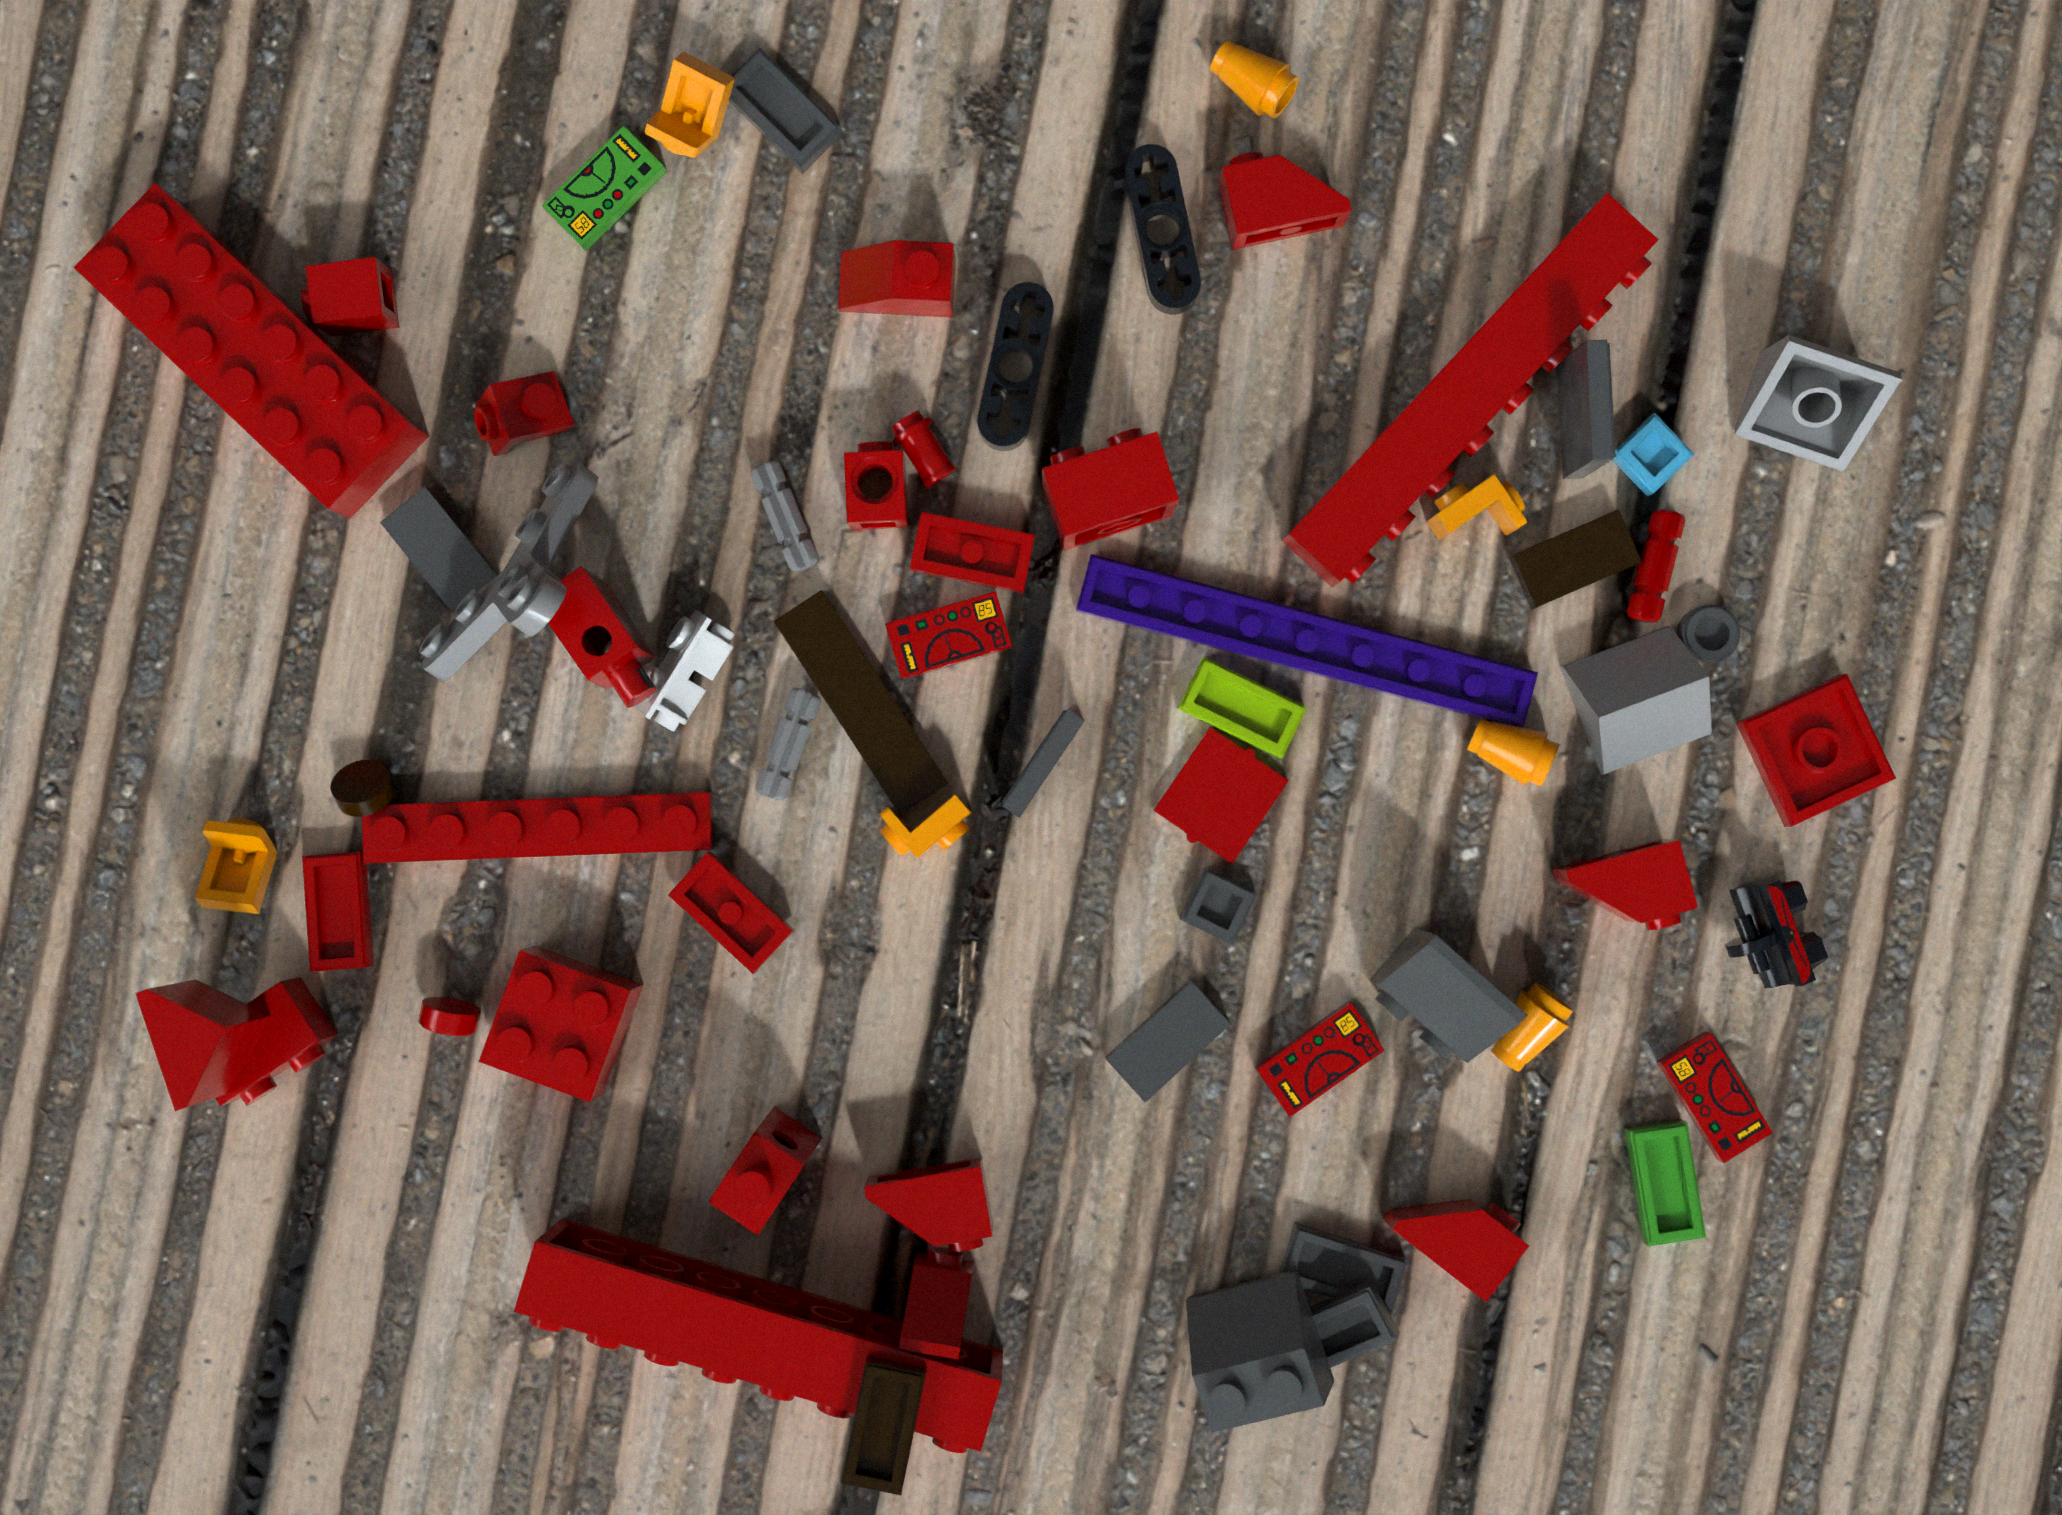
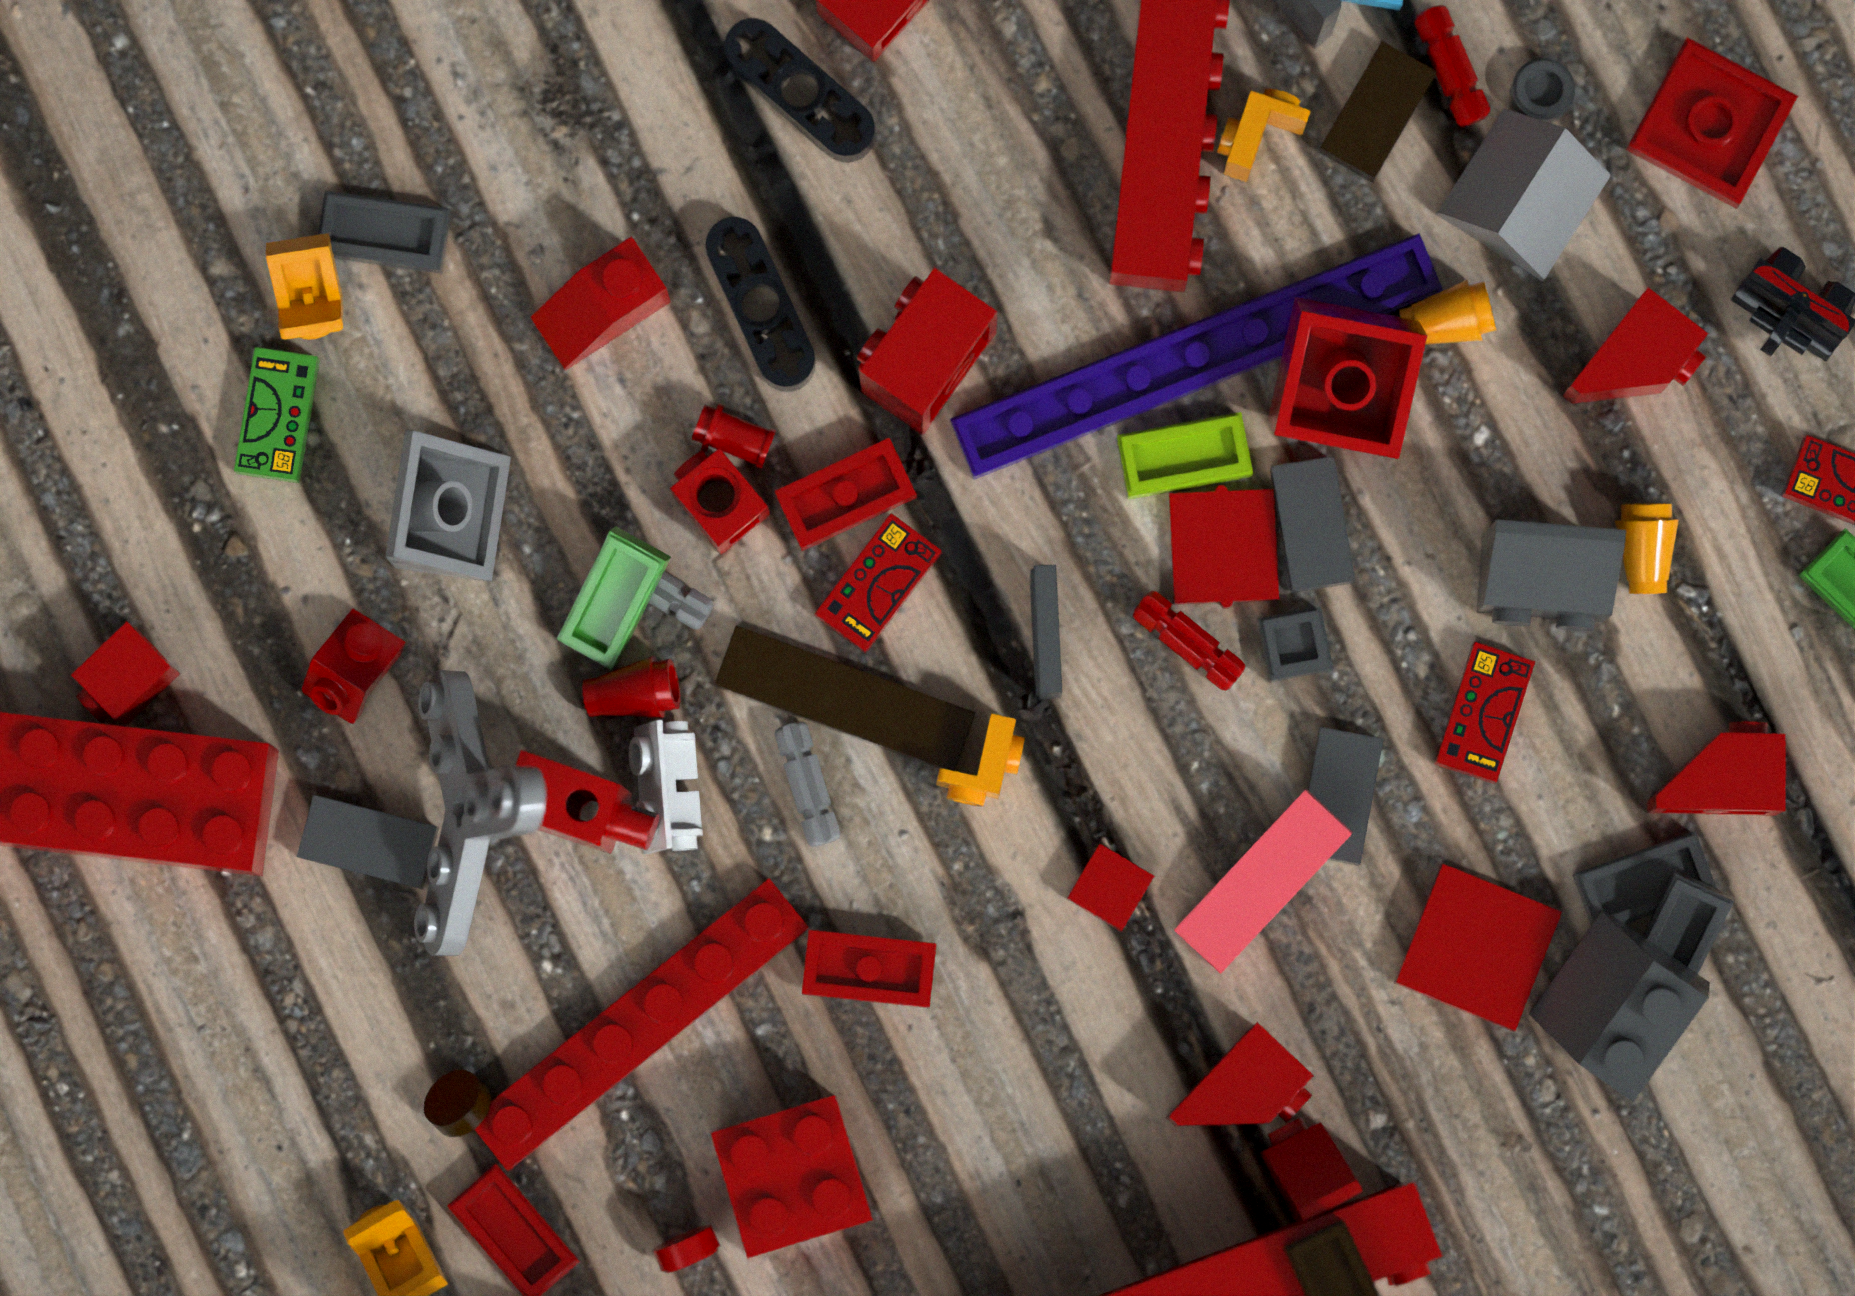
camera: 40 degrees left, 5 degrees down
red torso [708,1106,822,1235] -> none
none -> light grey slope [385,430,511,581]
none -> bright green tile [556,526,671,670]
none -> red cone [582,655,680,718]
none -> red tile [1066,843,1155,932]
none -> red axle [1133,590,1246,691]
none -> coral tile [1174,789,1353,974]
none -> red brick [1268,297,1428,459]
none -> dark grey tile [1270,456,1355,593]
none -> red tile [1394,864,1562,1032]

